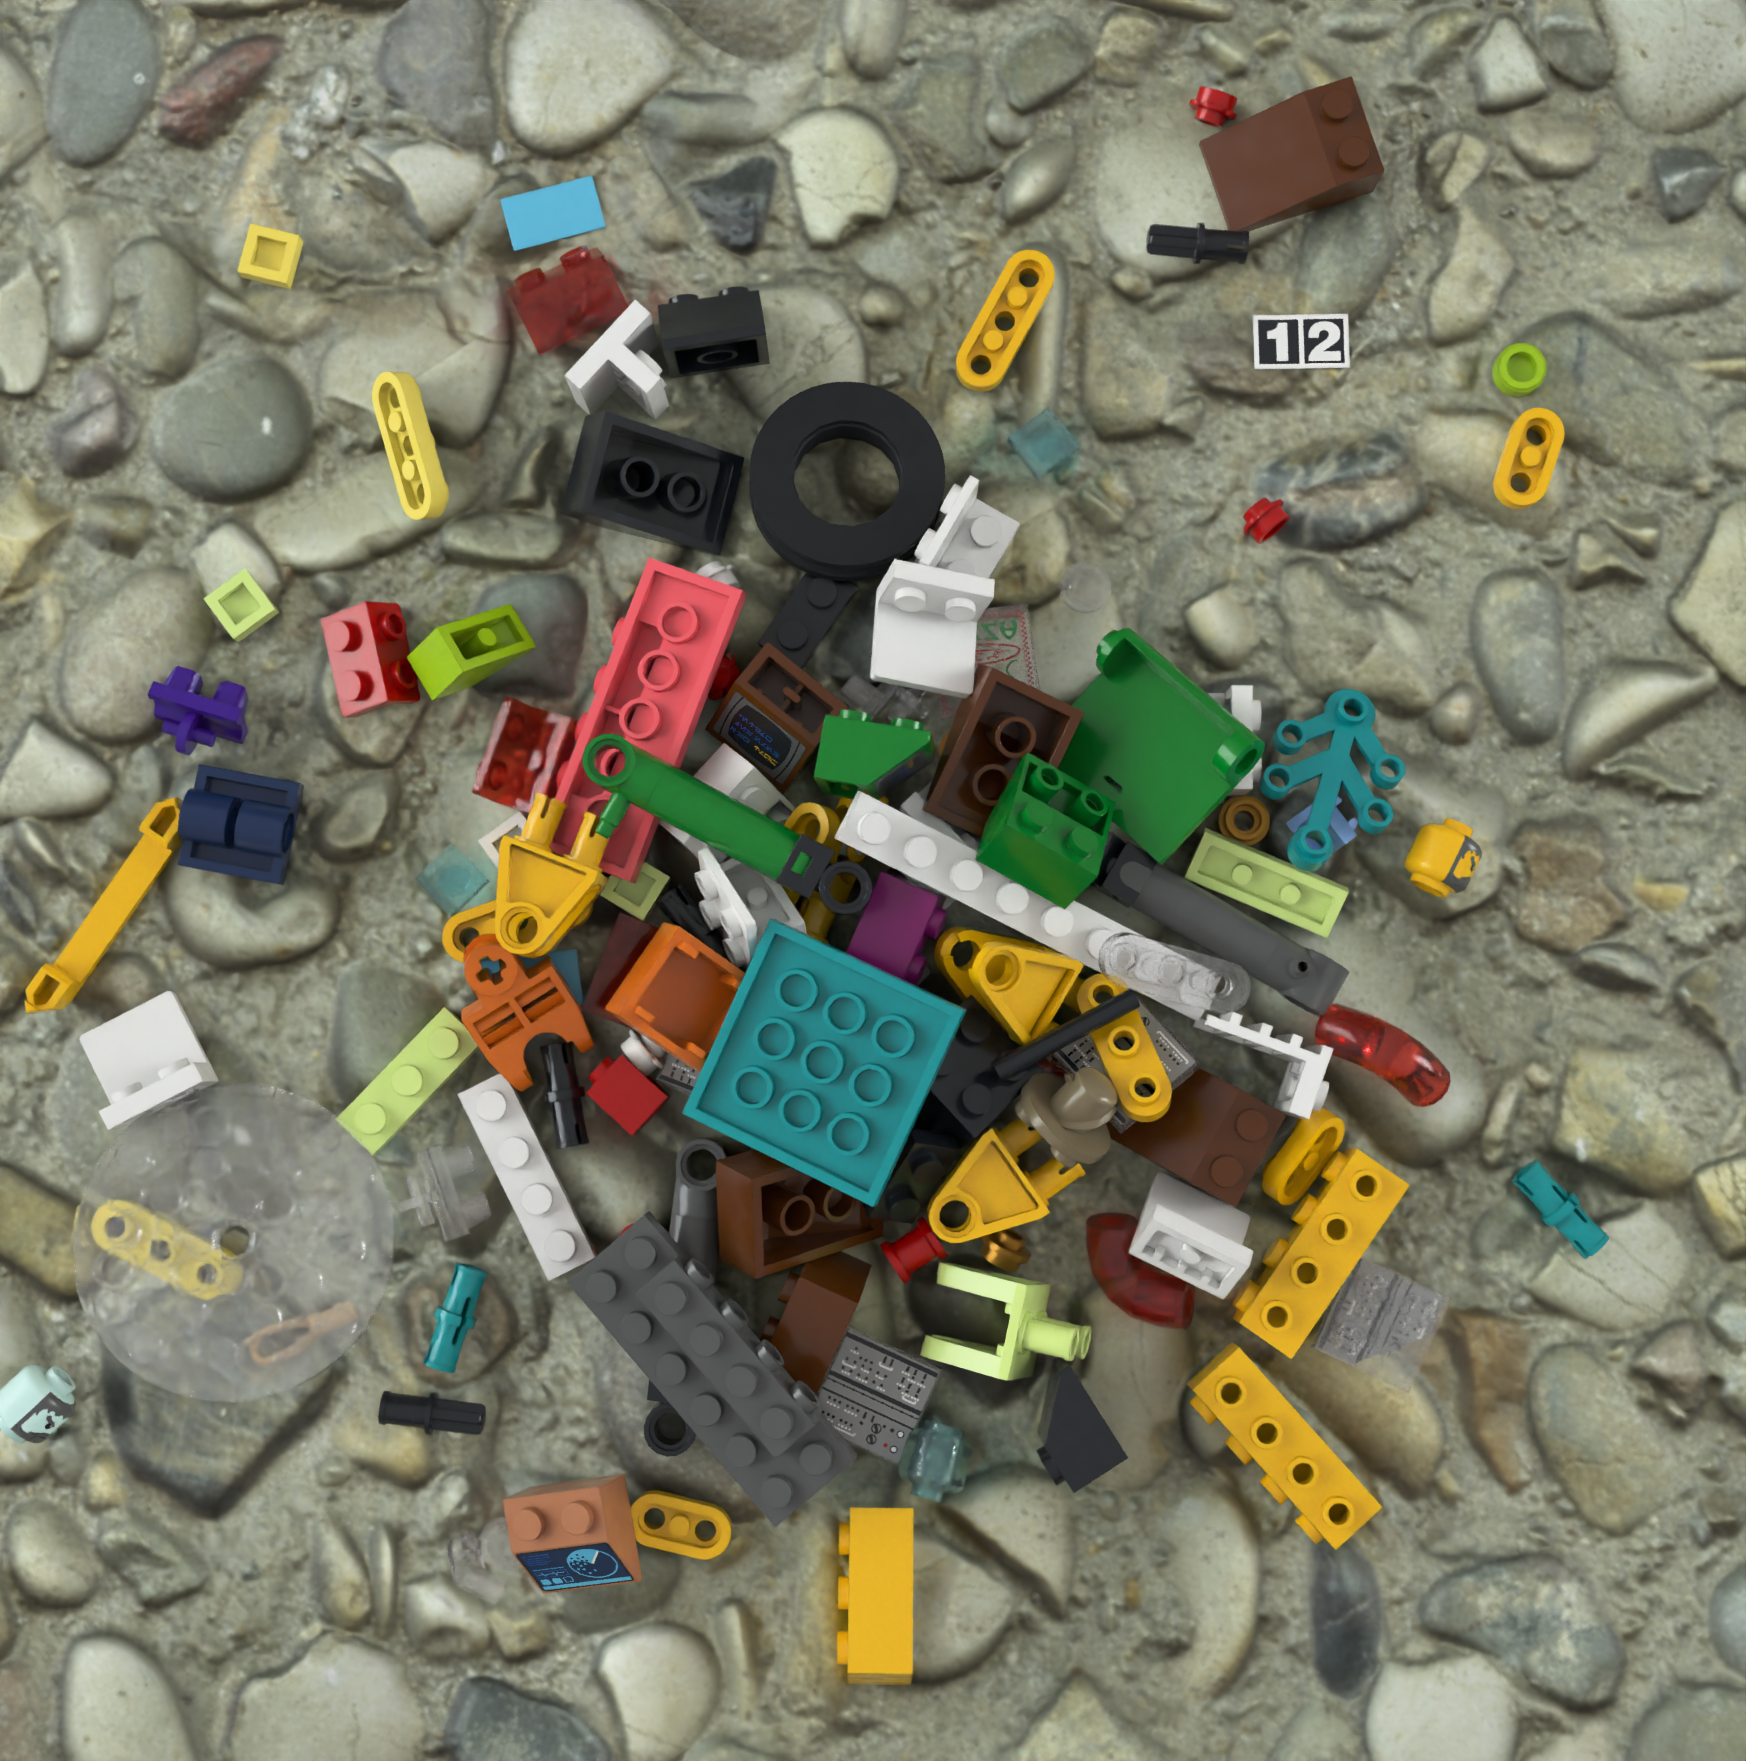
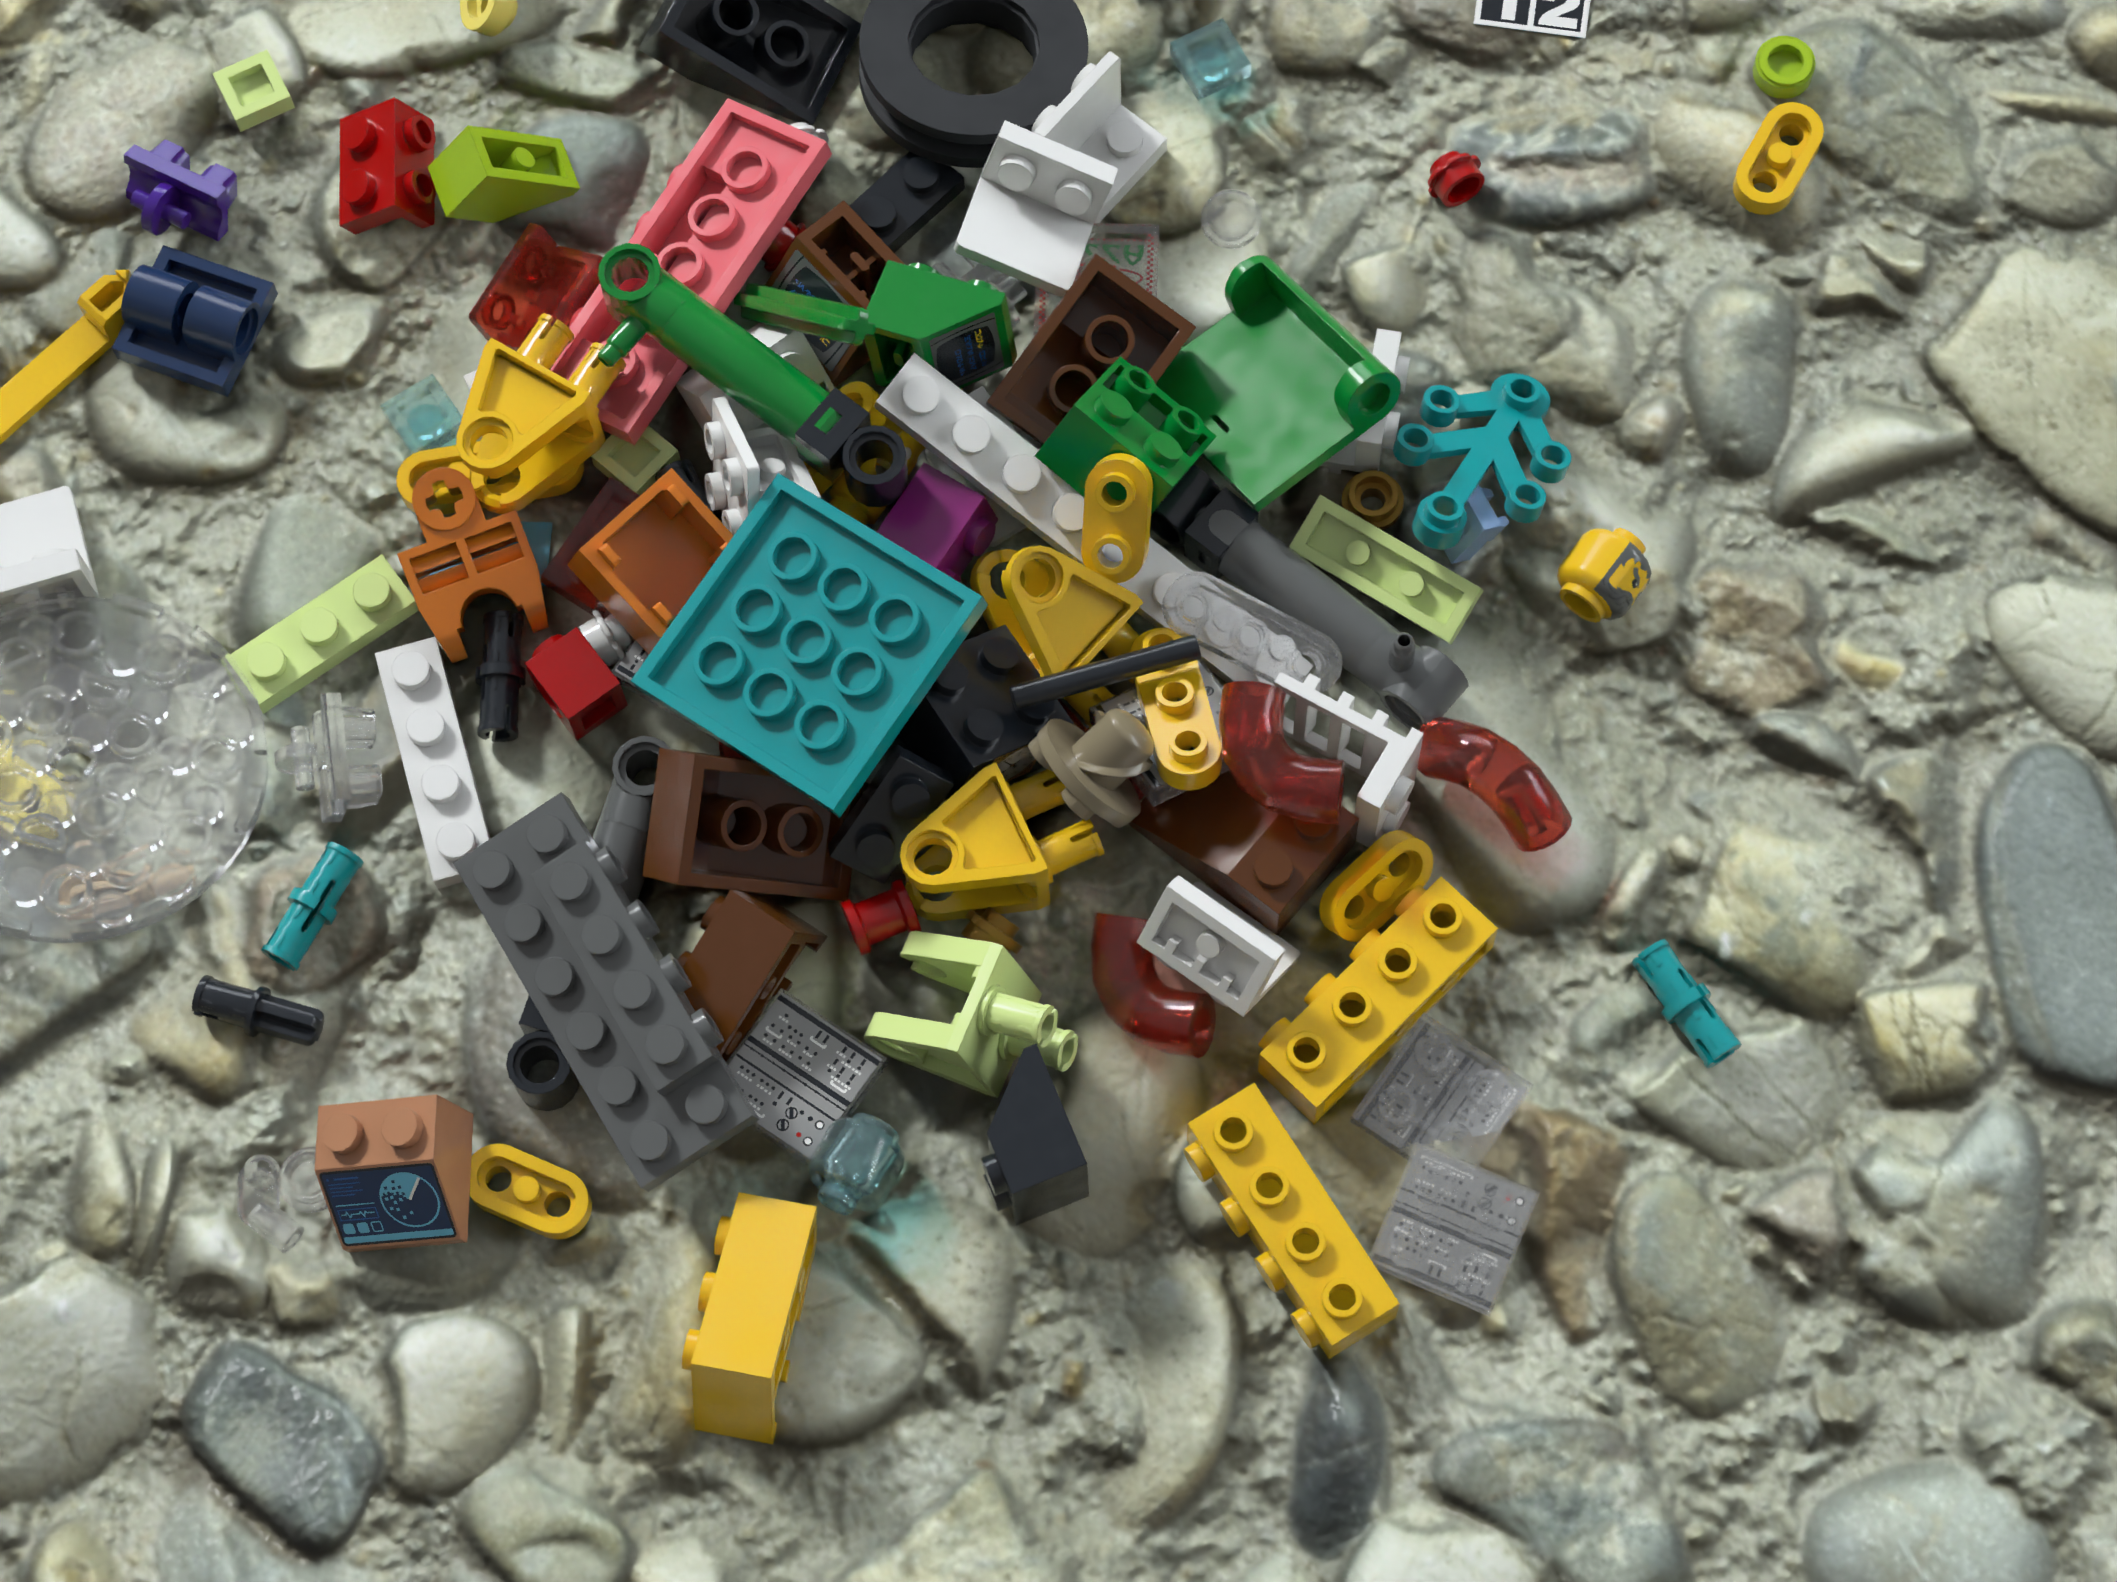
camera: 15 degrees right, 15 degrees down
none -> green axle [734,283,876,346]
none -> yellow plate [1081,453,1153,583]
none -> clear red cylinder [1218,681,1345,825]
none -> clear tile [1369,1140,1540,1317]

